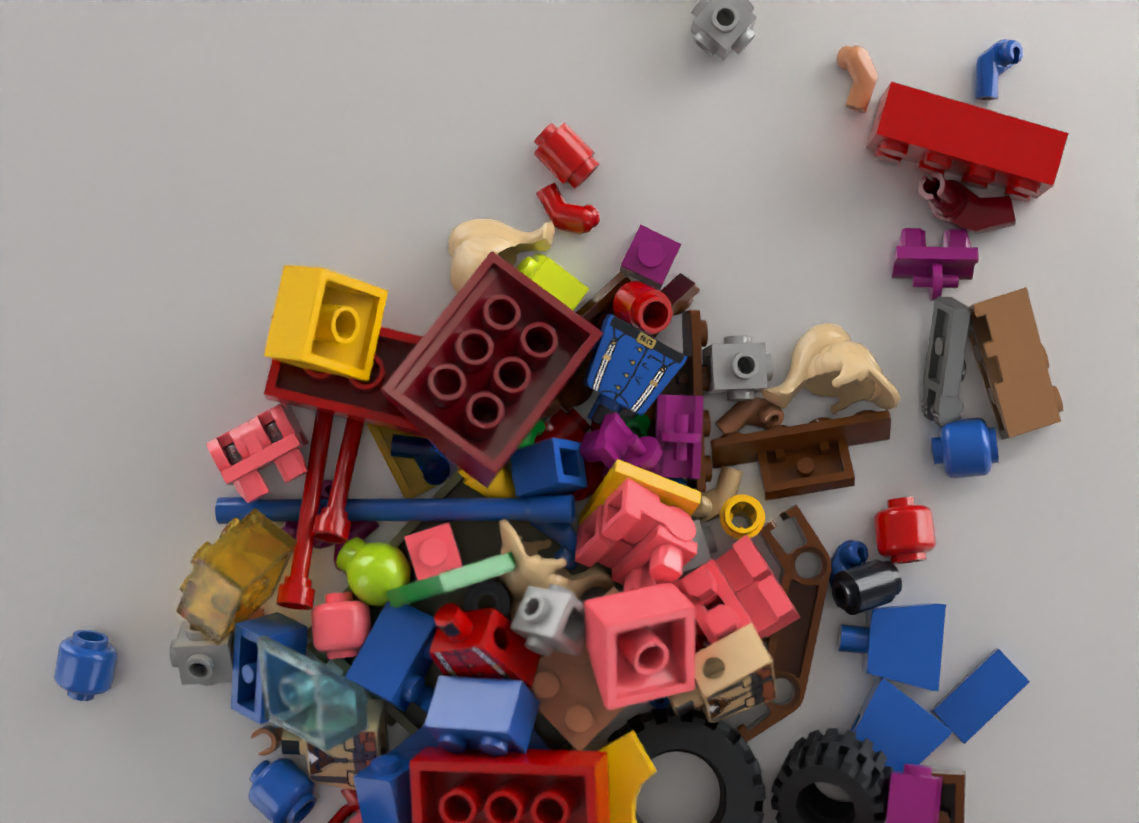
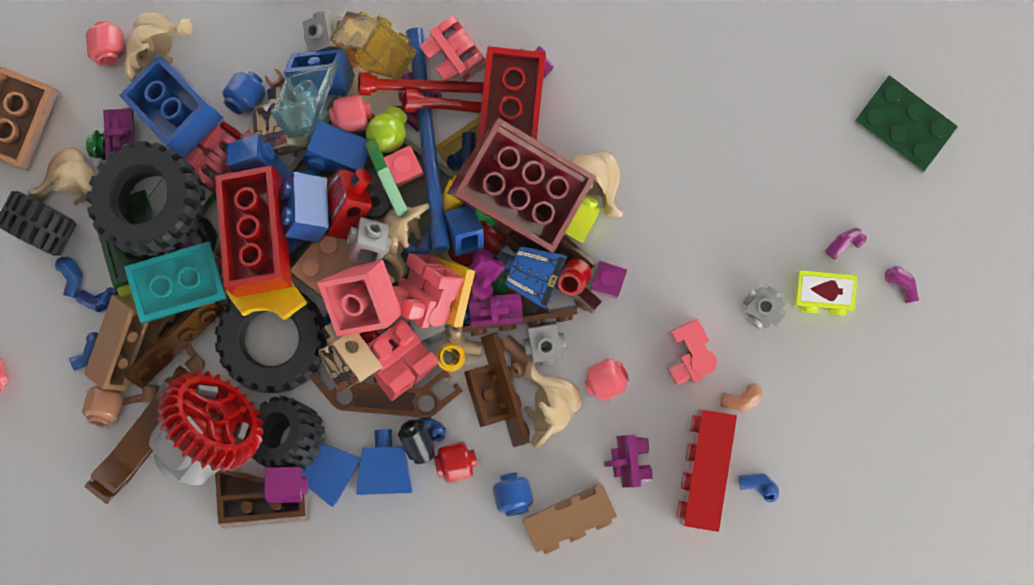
camera: 85 degrees right, 0 degrees up
yellow slope [264,265,388,381] -> none
red brick [533,123,600,189] -> none
red arm [536,183,600,234] -> none
dark red arm [918,171,1016,234] -> none
dark grey hinge [921,297,973,428] -> none
blue tile [931,648,1030,744] -> none
none -> coral head [585,358,630,401]
none -> coral hips [667,319,717,385]

